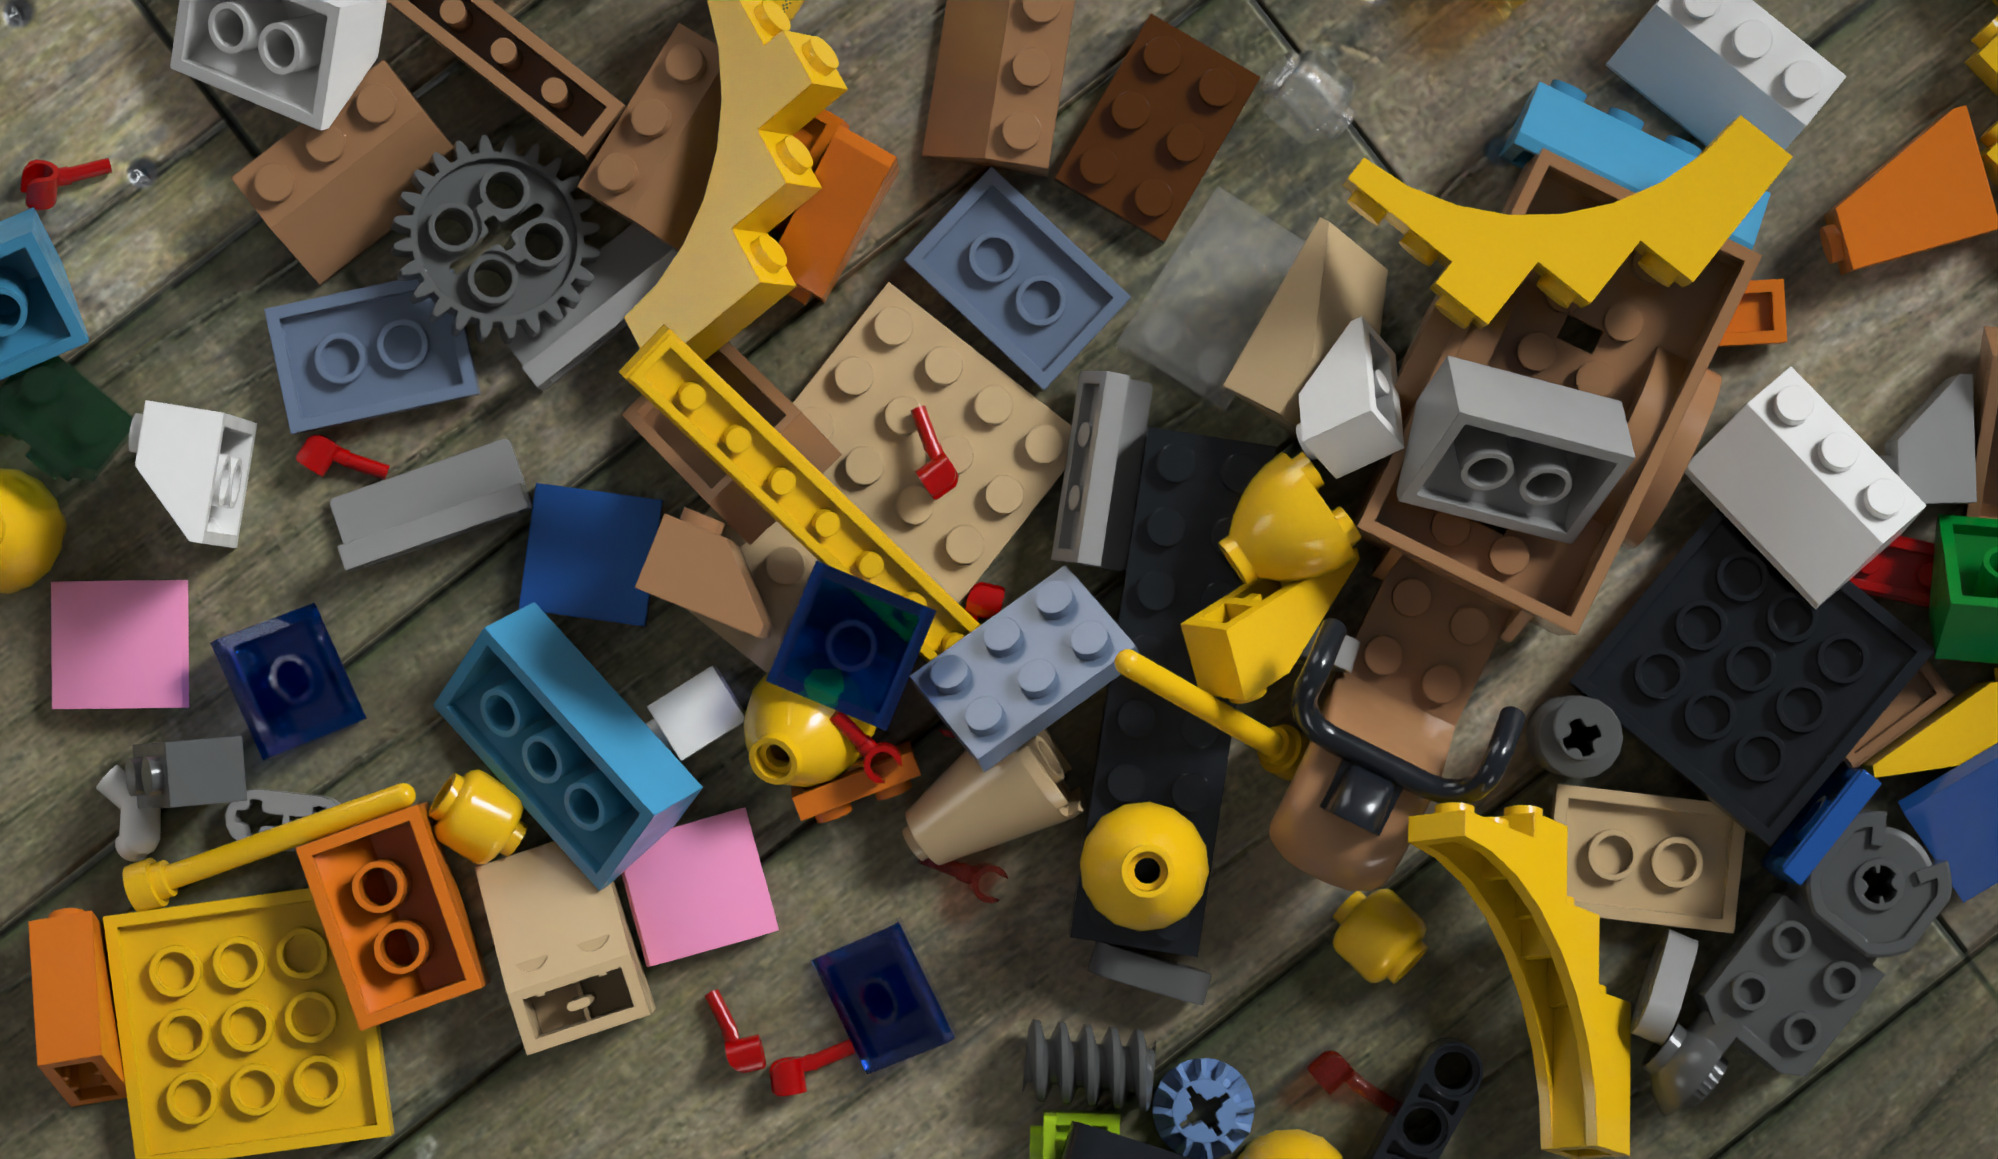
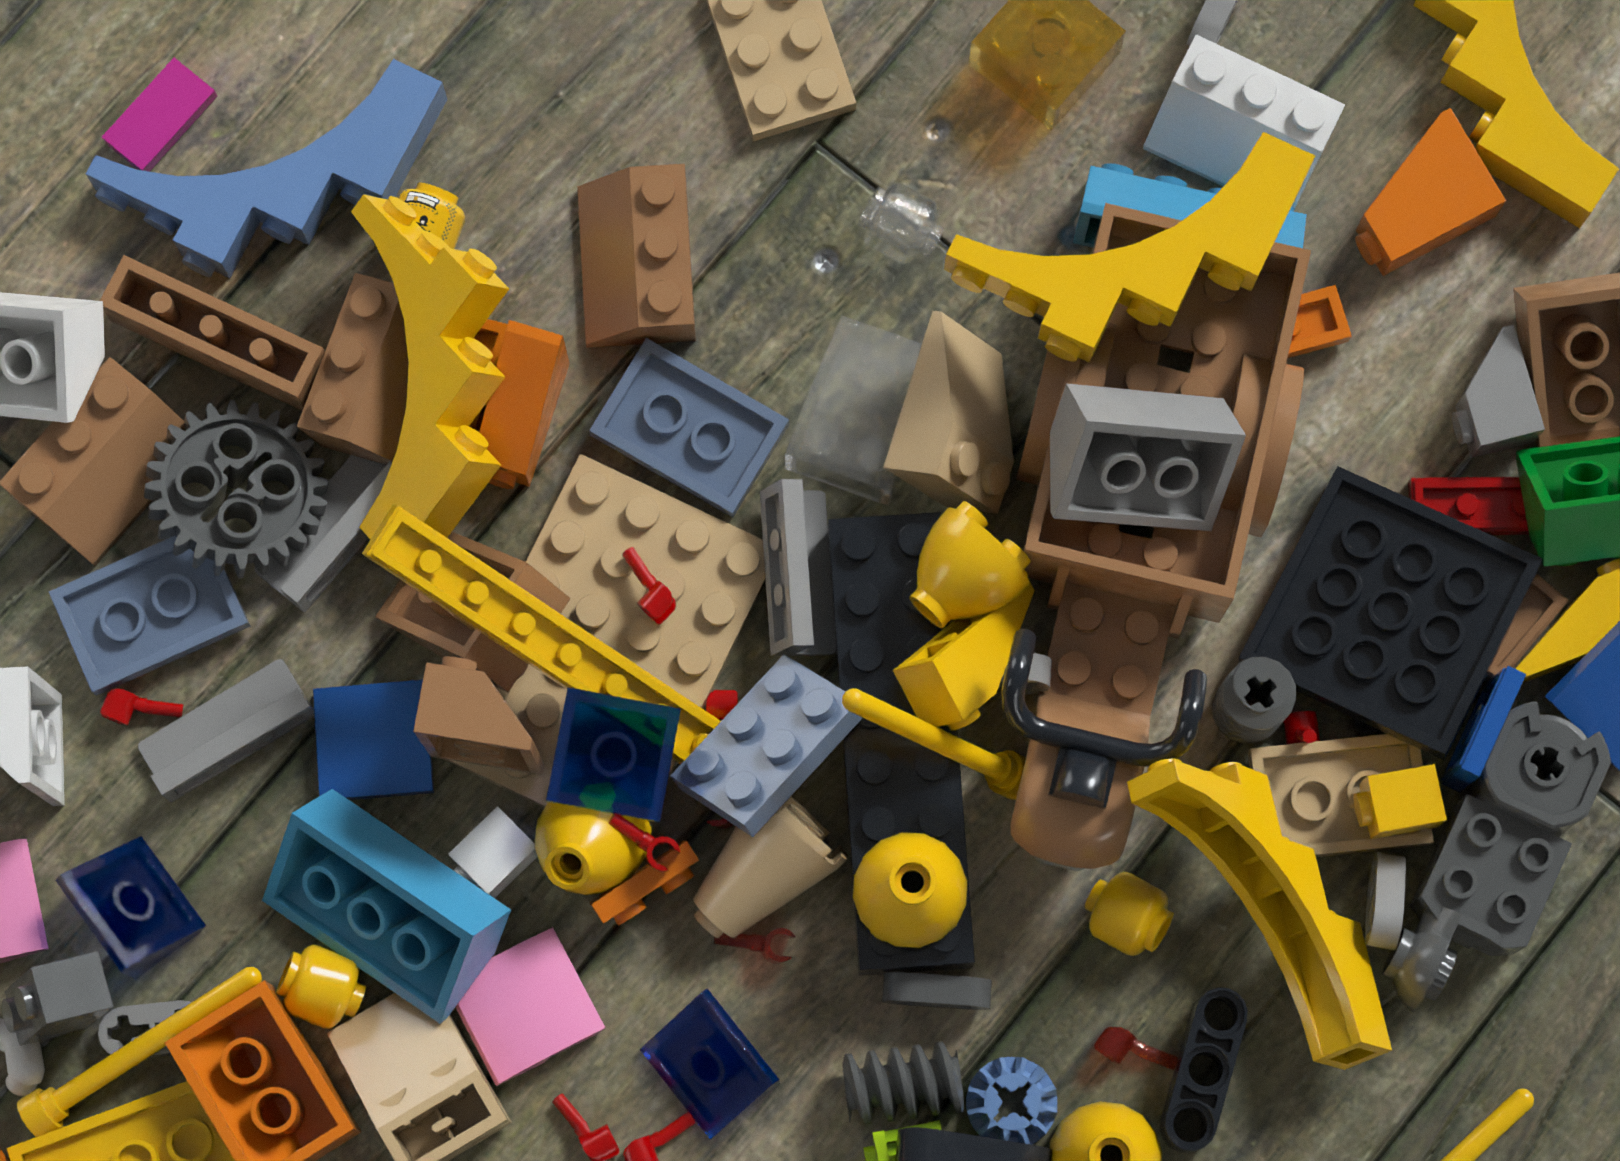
camera: 10 degrees left, 10 degrees down
reddish brown plate [1054,14,1261,244] -> none
white slope [1296,316,1405,479] -> none
white slope [1684,367,1927,610] -> none
none -> red hand [1284,711,1320,744]
none -> yellow brick [1353,764,1447,839]

